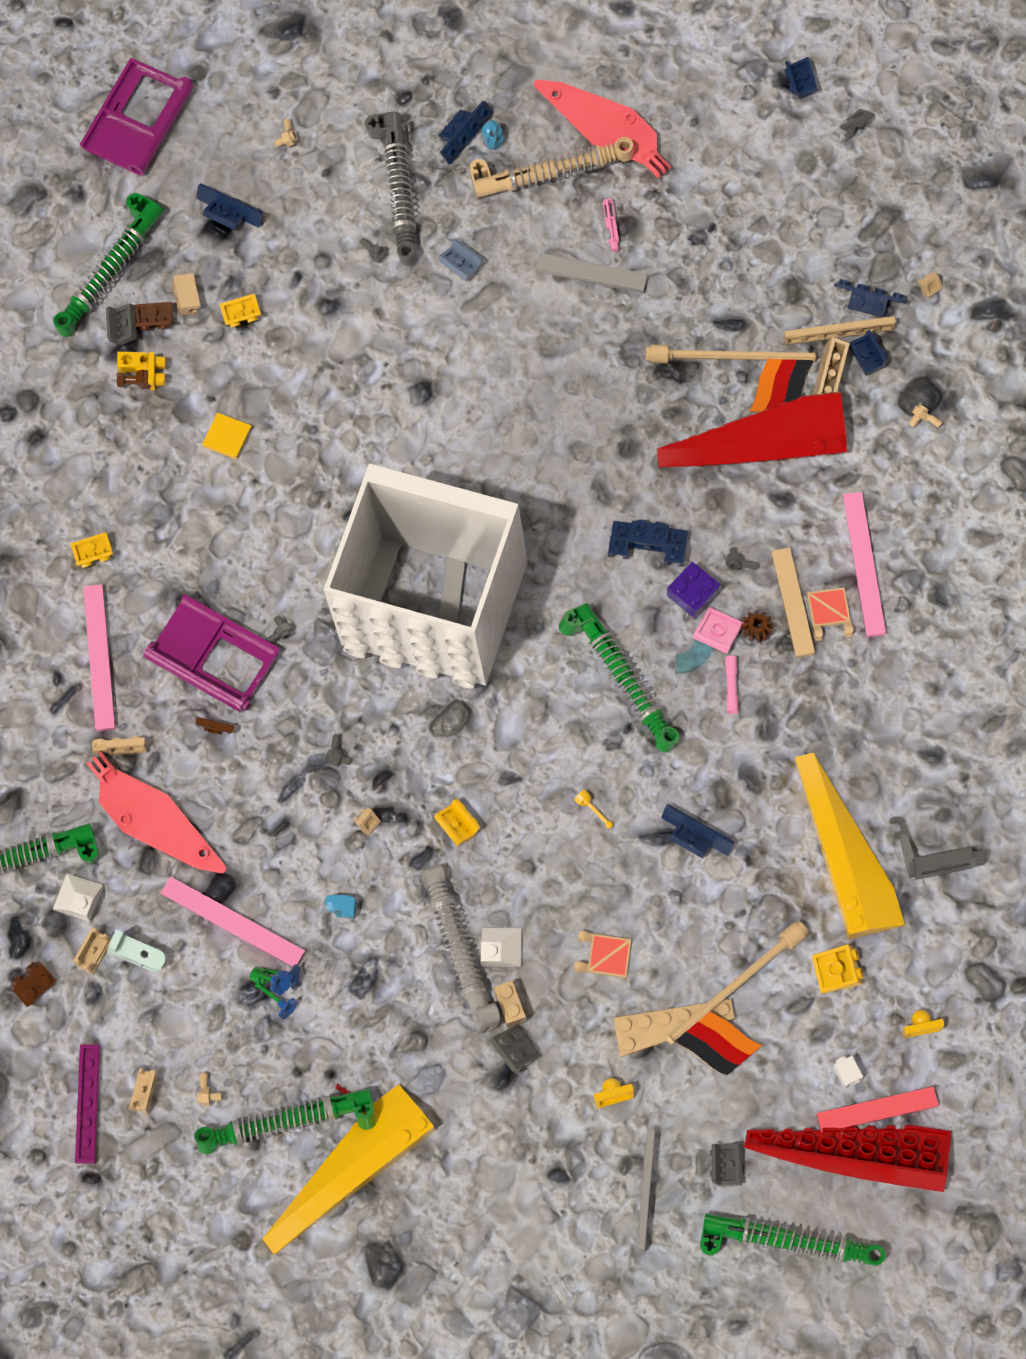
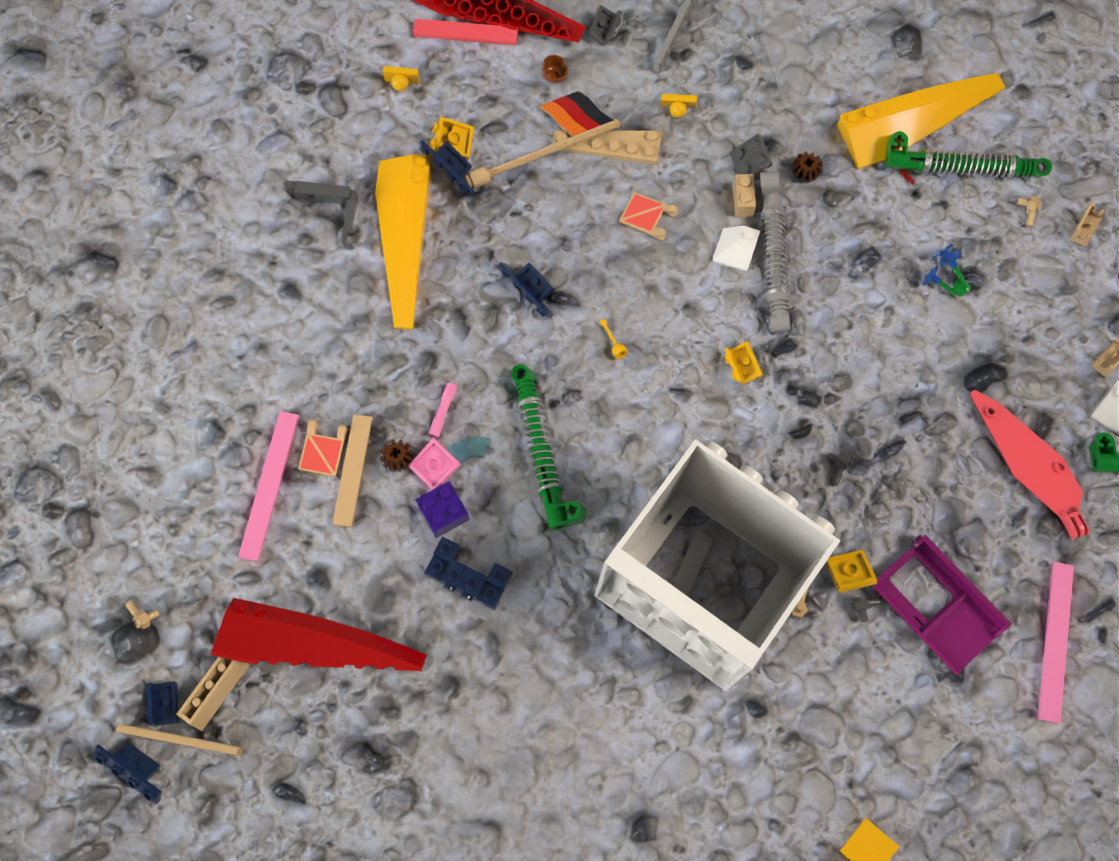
camera: 165 degrees left, 0 degrees up
yellow bracket [70,532,113,568] -> none
tan hinge [92,736,147,755] -> none
light aqua piece [106,930,165,972] -> none
bright pink tile [161,877,305,967] -> none
reddish brown tile [195,717,234,735] -> none
dark azure rock [324,895,356,919] -> none
tan tile [354,808,381,835] -> none
flag [645,345,817,413] -> none
dark grey piece [725,547,758,570] -> none
white brick [833,1056,863,1090] -> none
tan tile [918,272,942,298] -> none
none -> dark blue bracket [418,140,475,195]
none -> dark orange hair [542,54,568,83]
none -> reddish brown gear [792,151,823,183]
none -> yellow tile [825,549,877,593]

